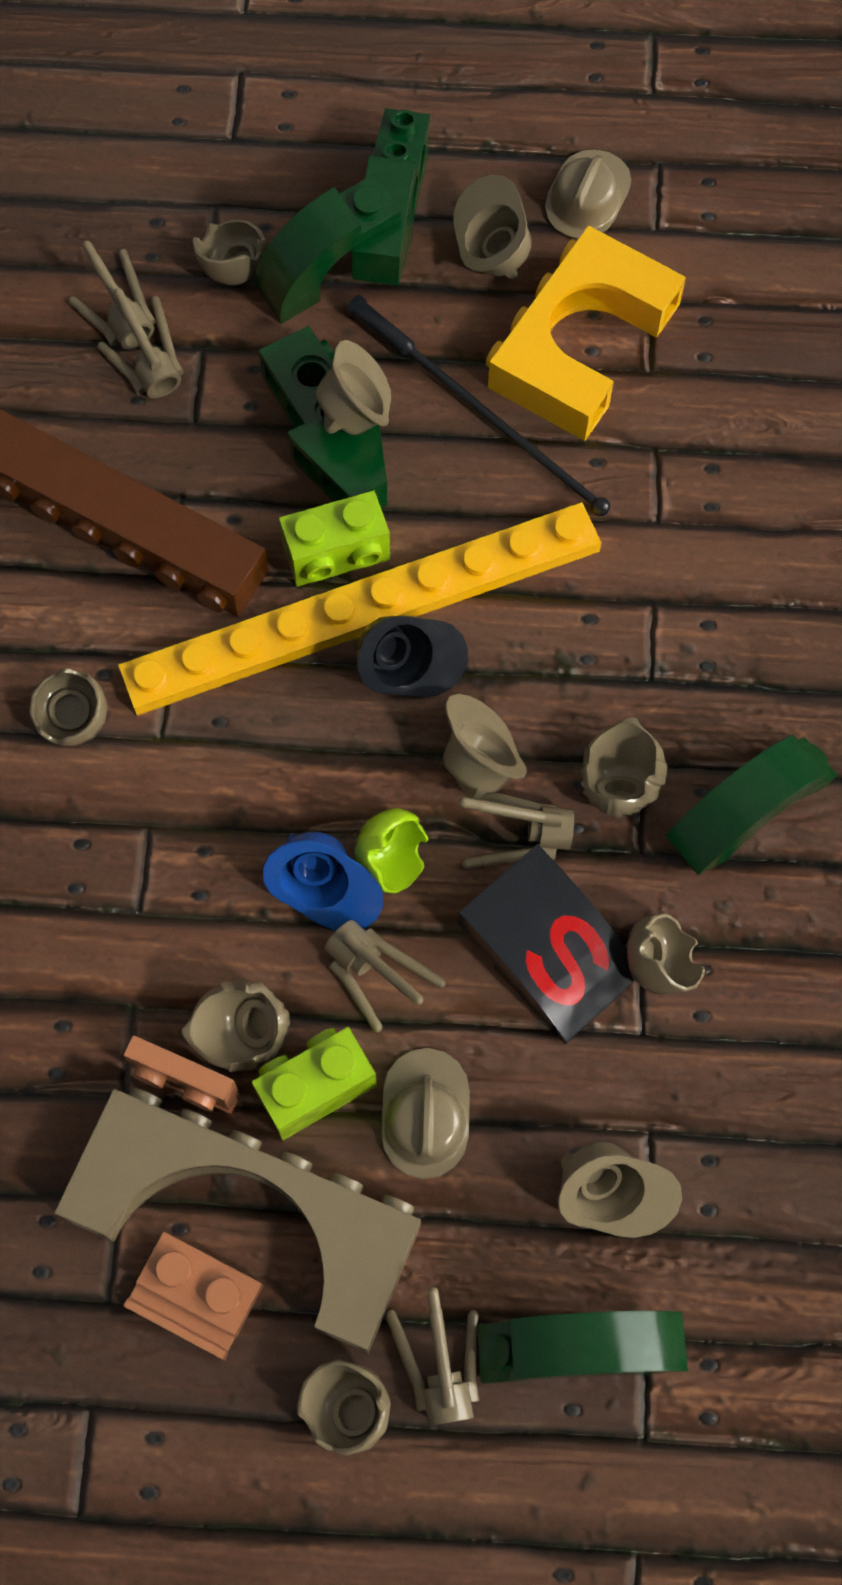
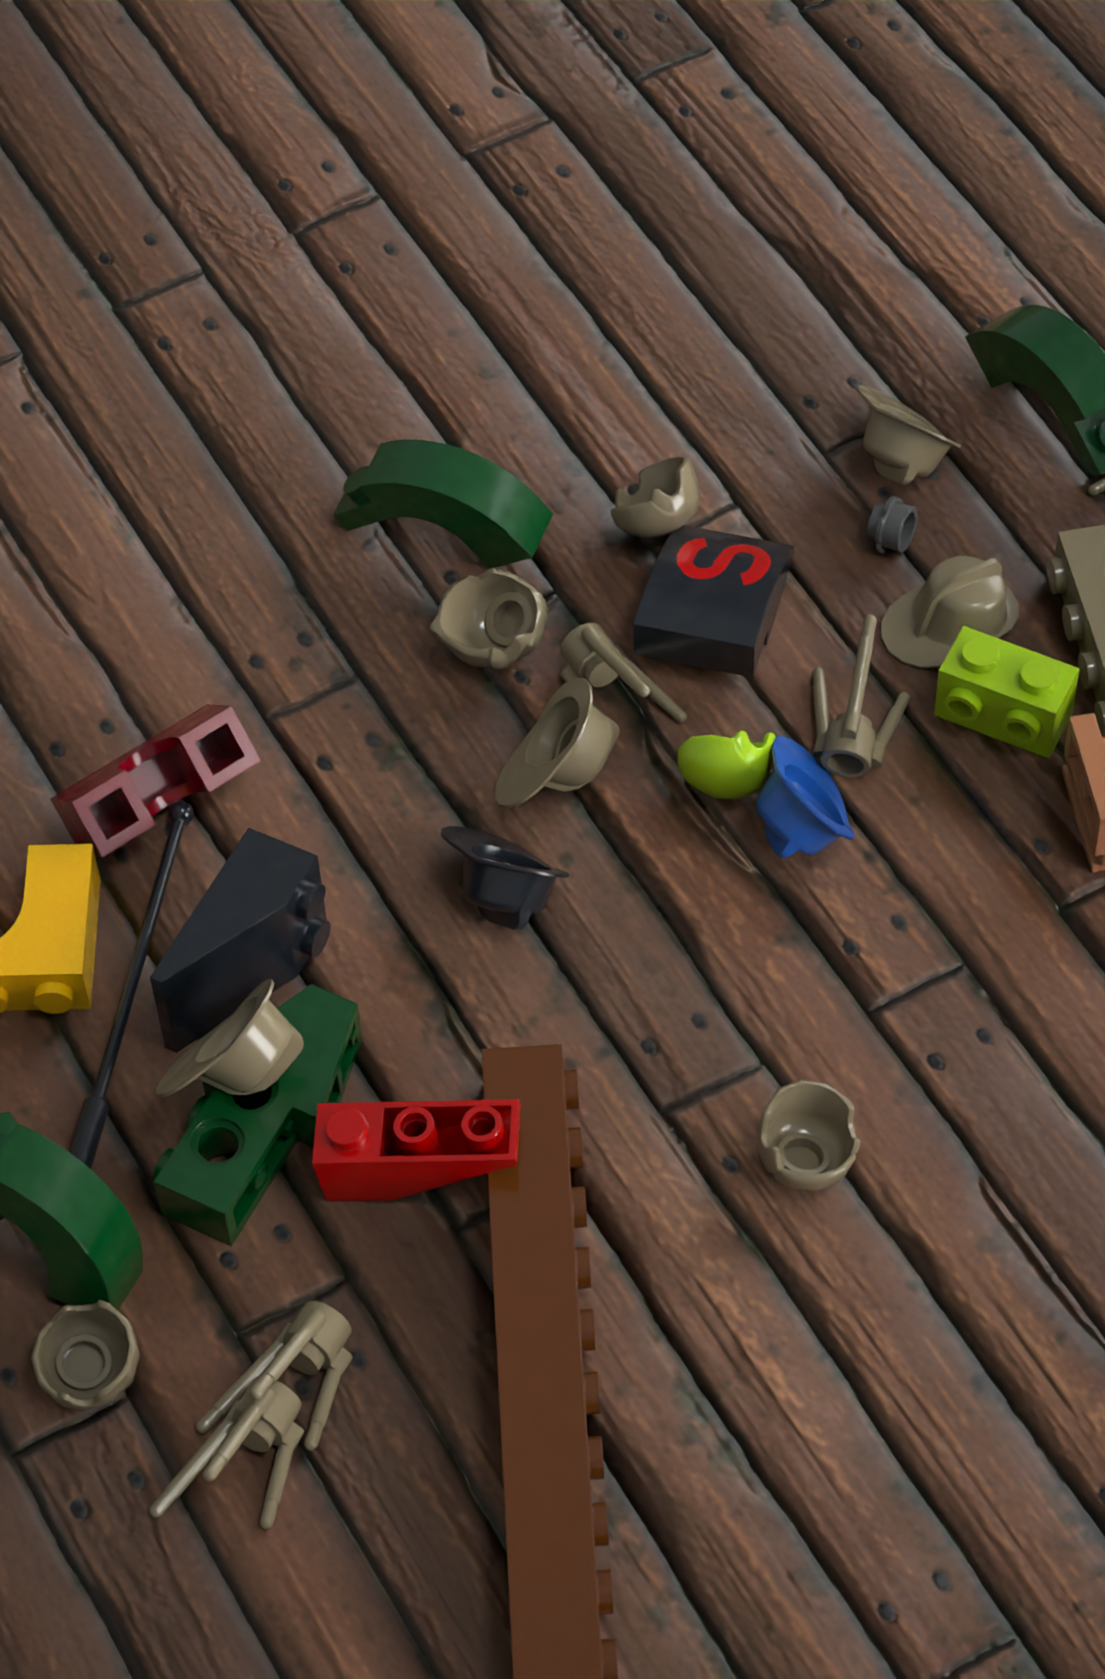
camera: 120 degrees left, 15 degrees down
yellow plate [118,502,601,716] -> none
dark tan hair [181,980,291,1072] -> none
lime brick [279,490,390,587] -> none
none -> dark red arch [50,704,261,857]
none -> black slope [150,828,331,1053]
none -> red slope [312,1099,521,1201]
none -> dark grey plate [867,496,918,554]

